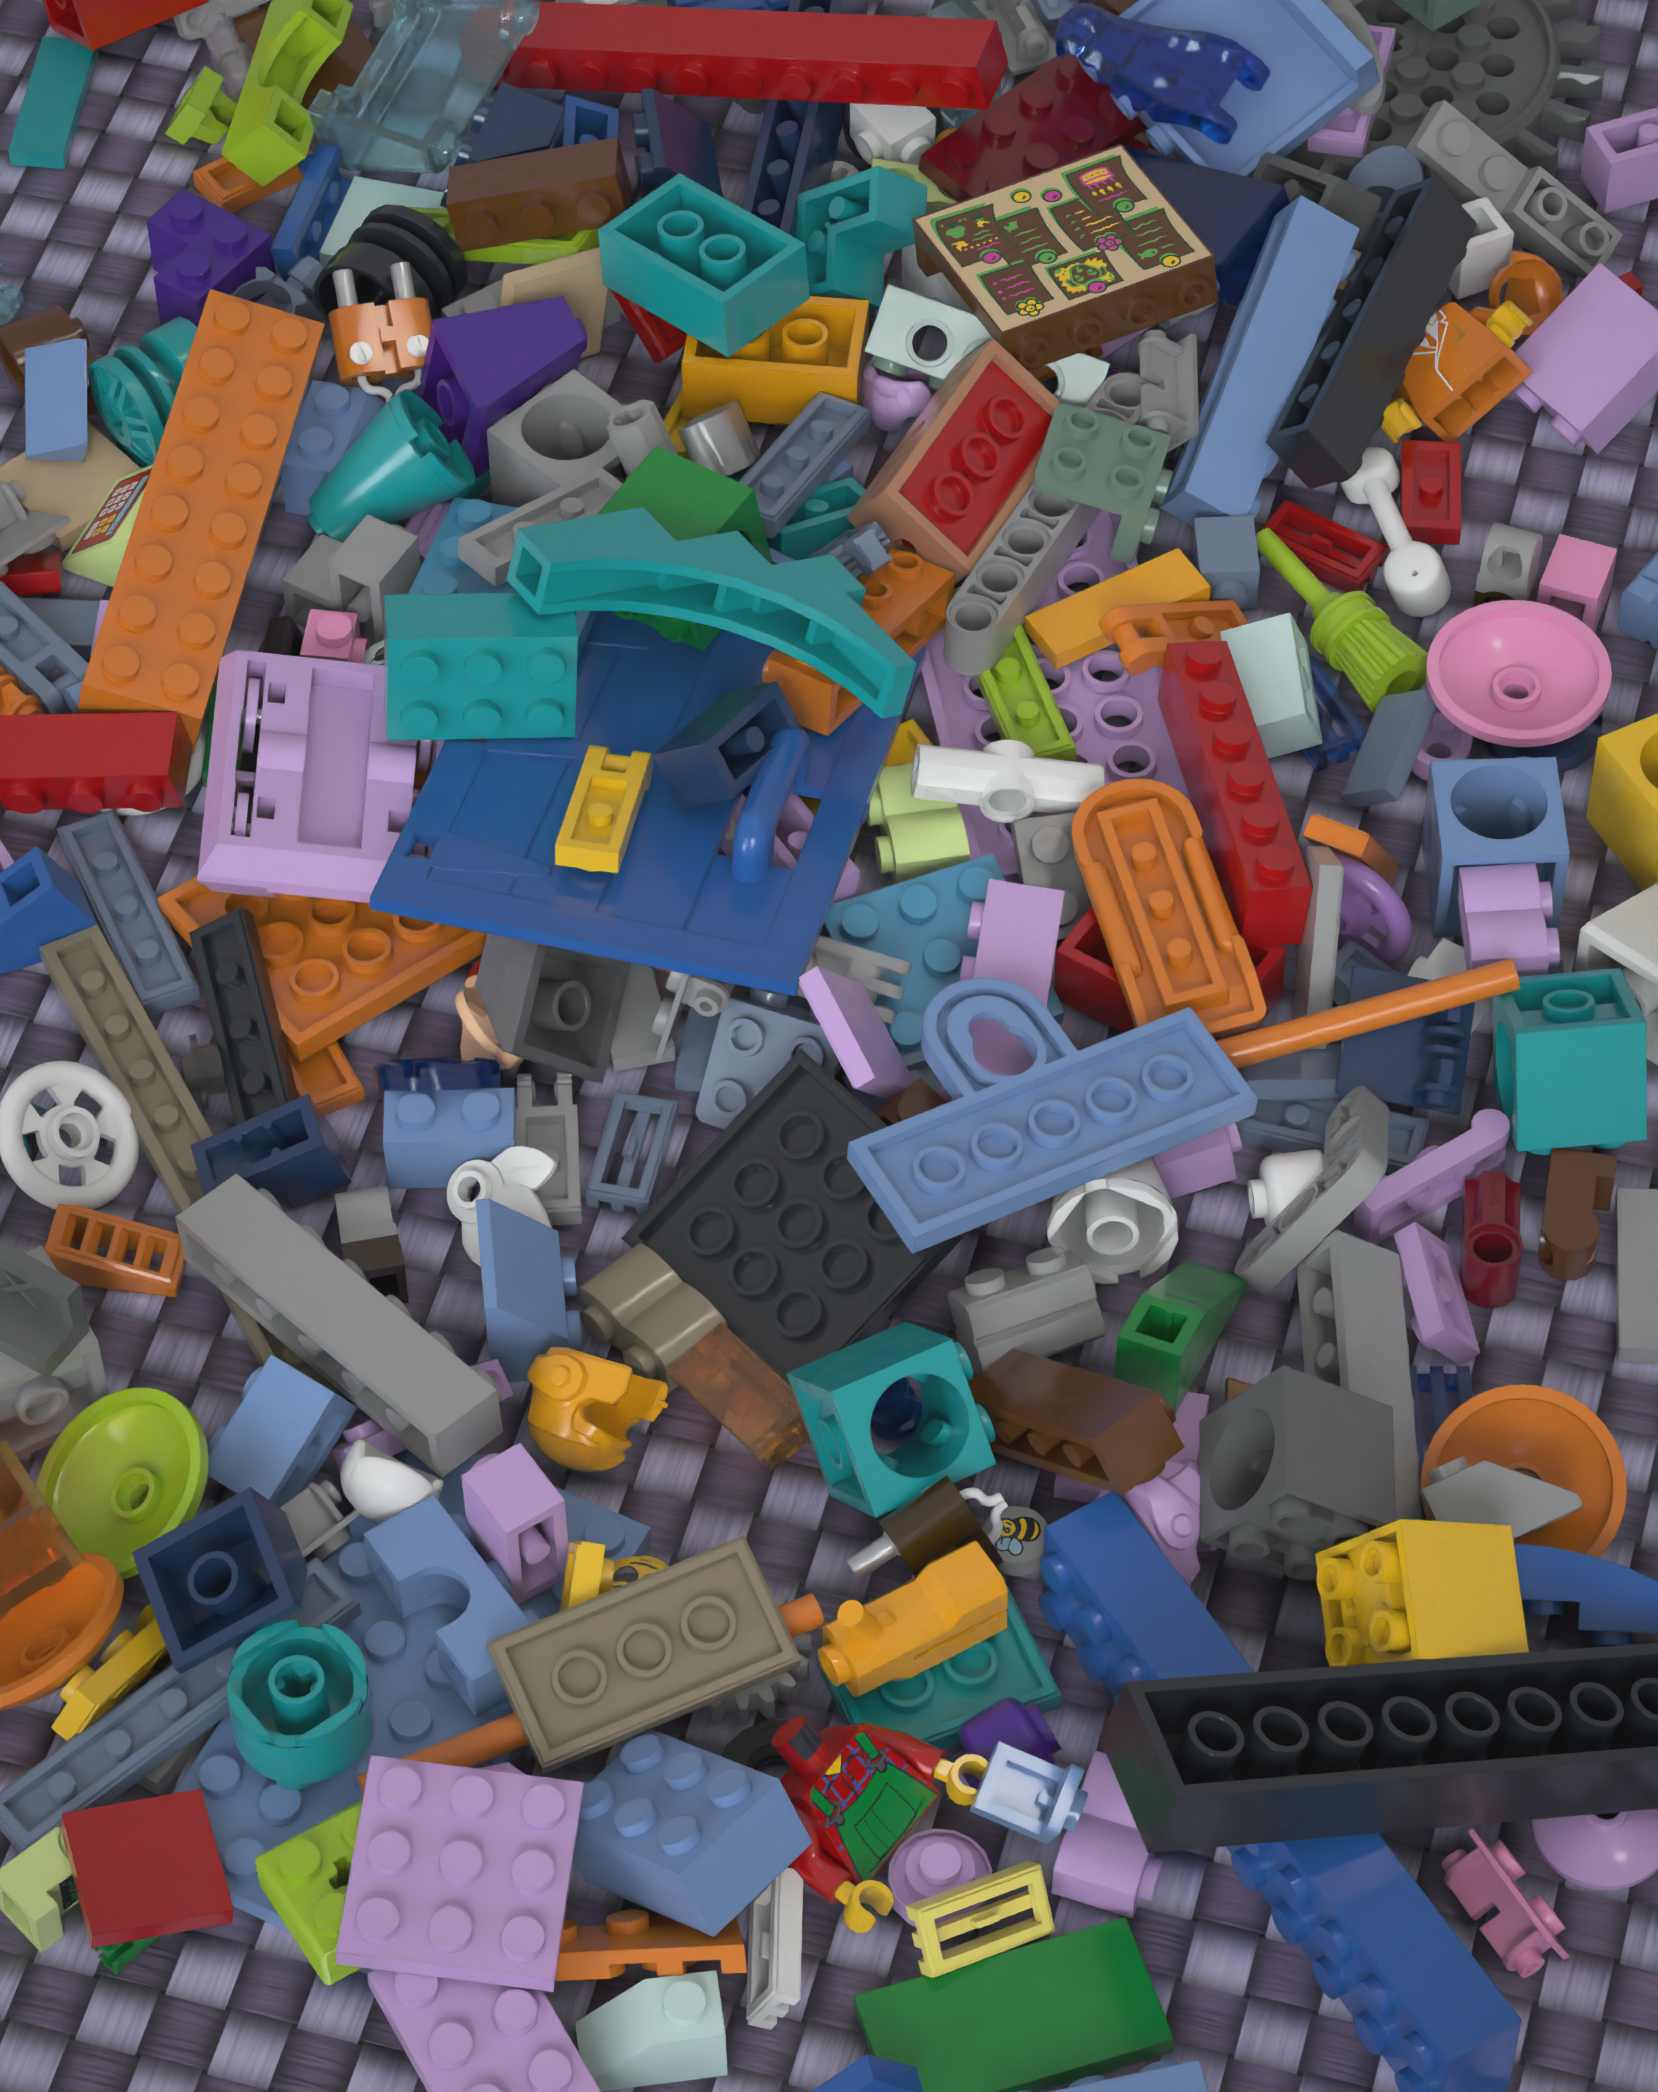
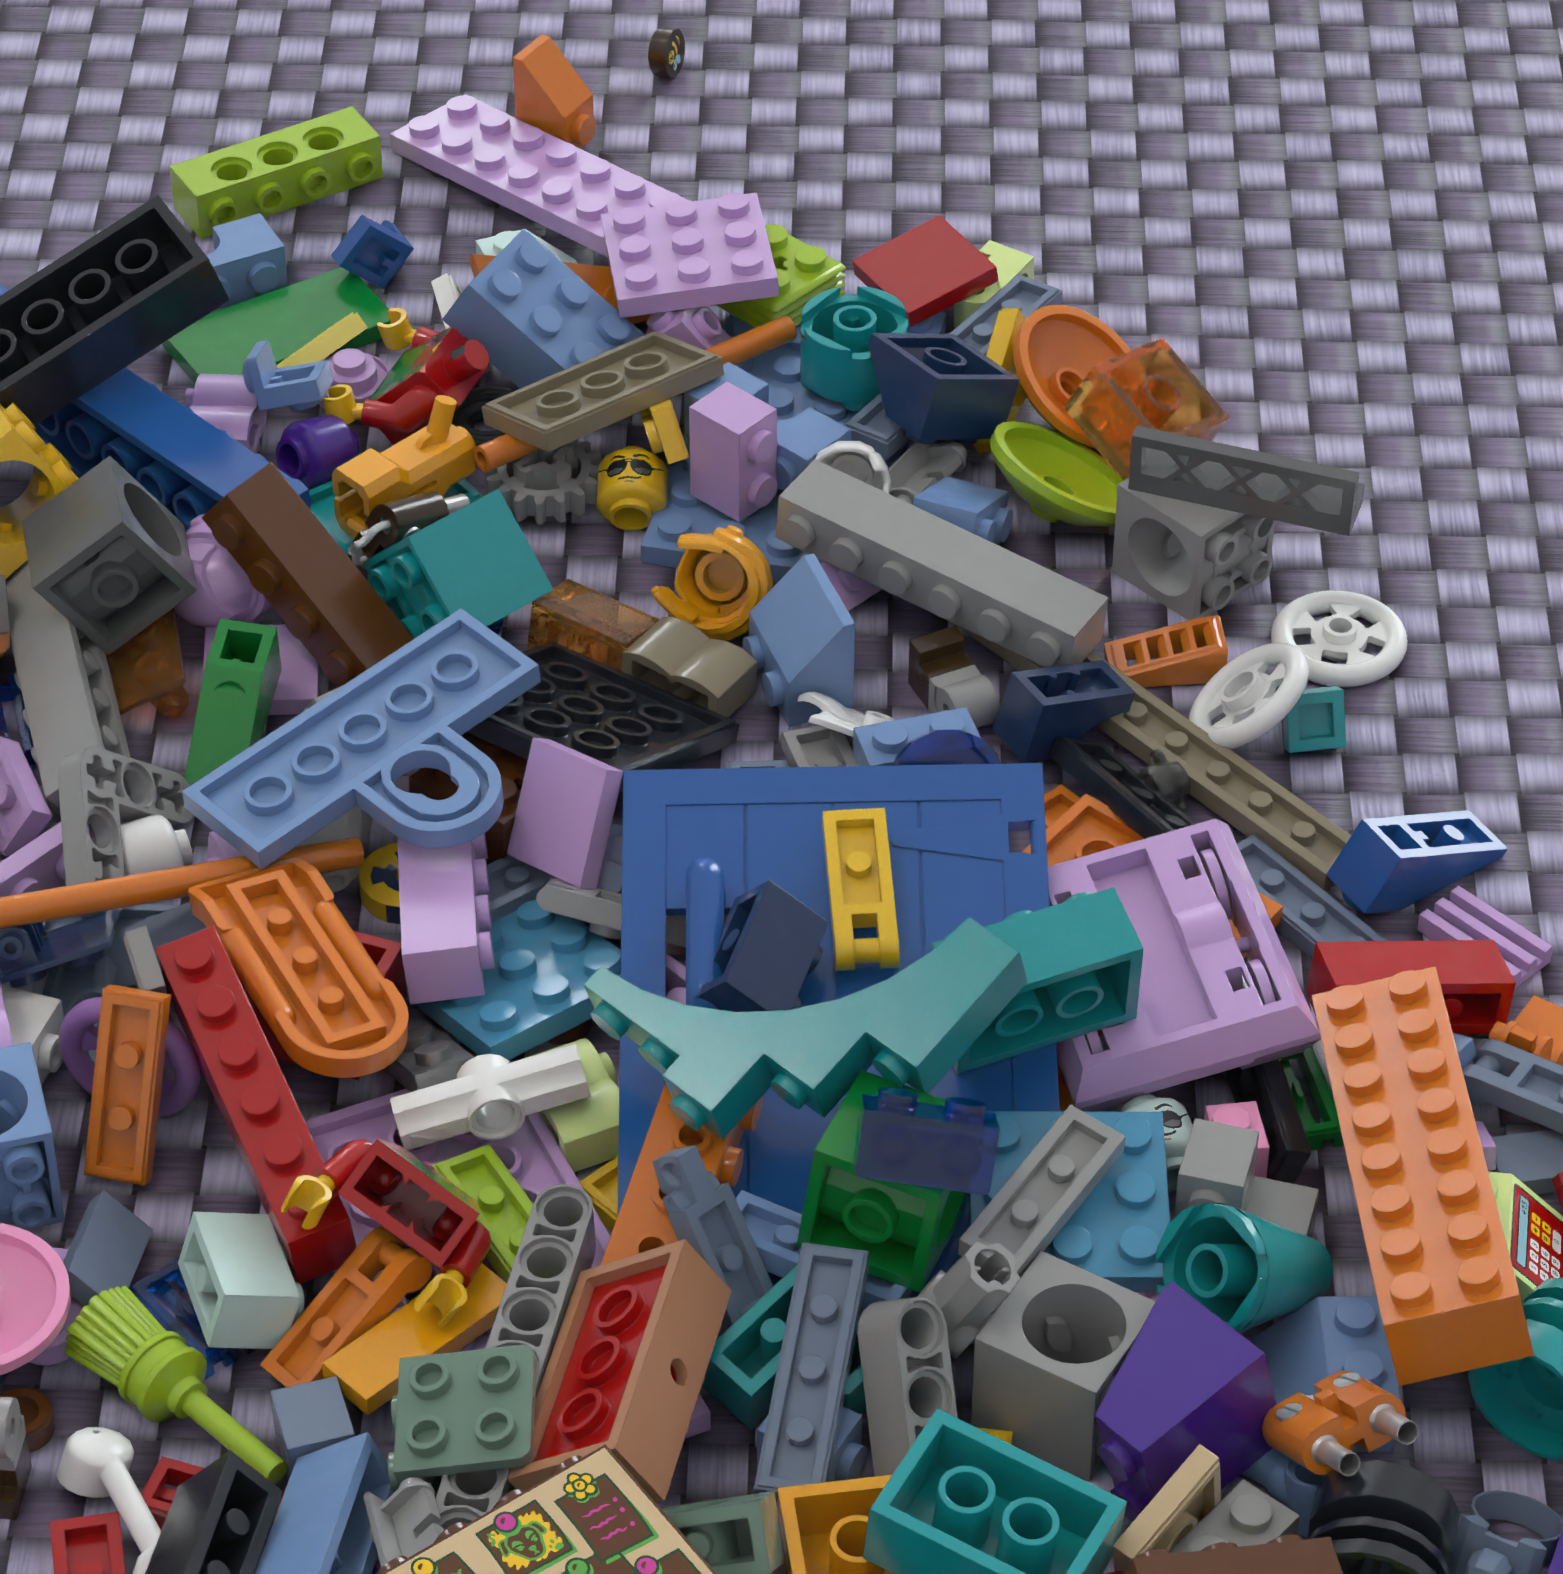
camera: 165 degrees right, 10 degrees down
none -> red torso [281,1138,491,1328]
none -> clear blue bracket [855,1087,1000,1195]

